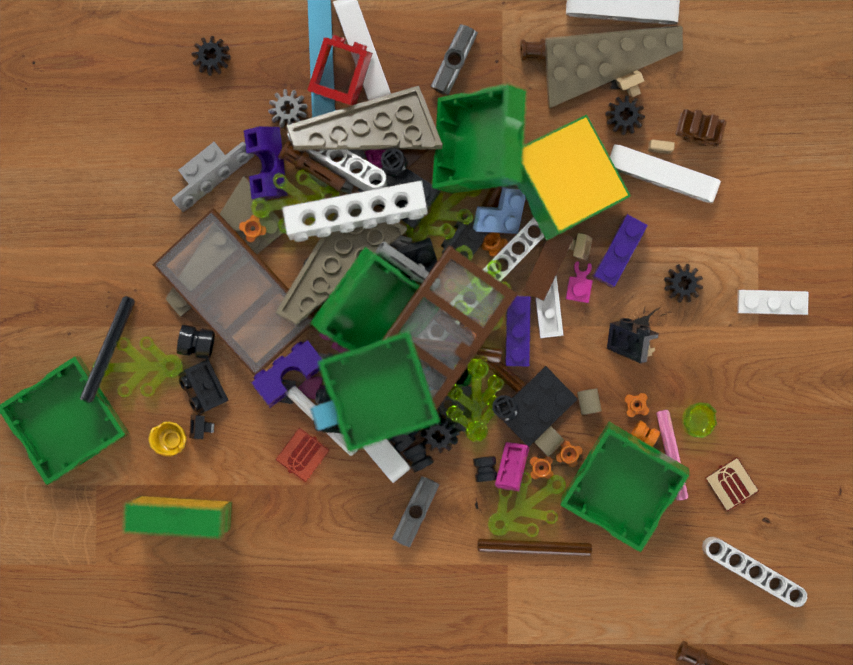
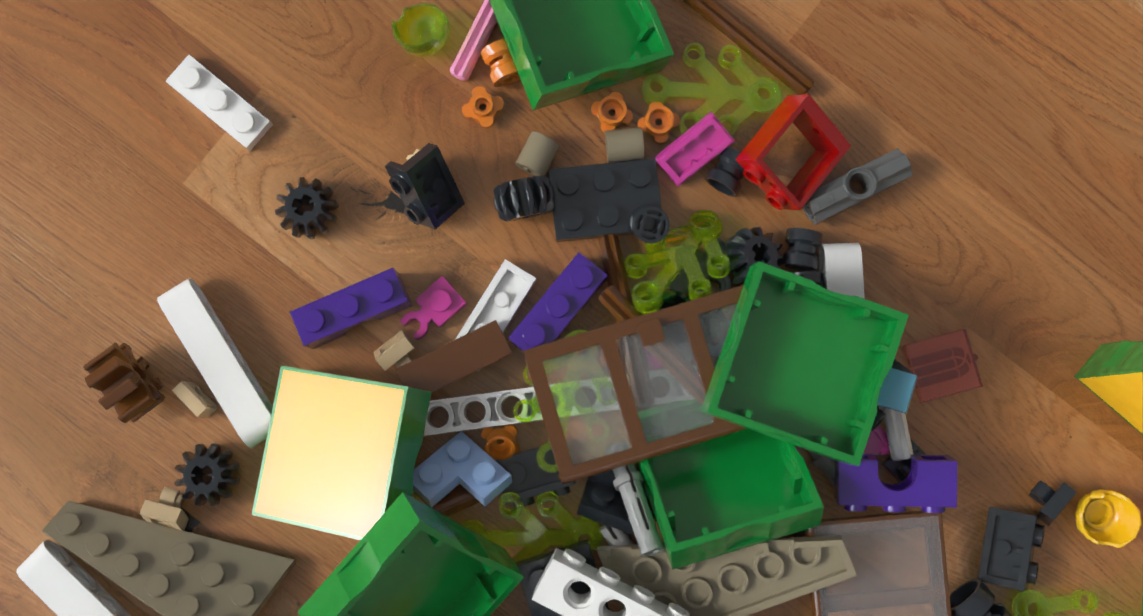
camera: 145 degrees left, 5 degrees down
none -> black gear [493,175,556,222]
none -> red window [735,94,851,211]

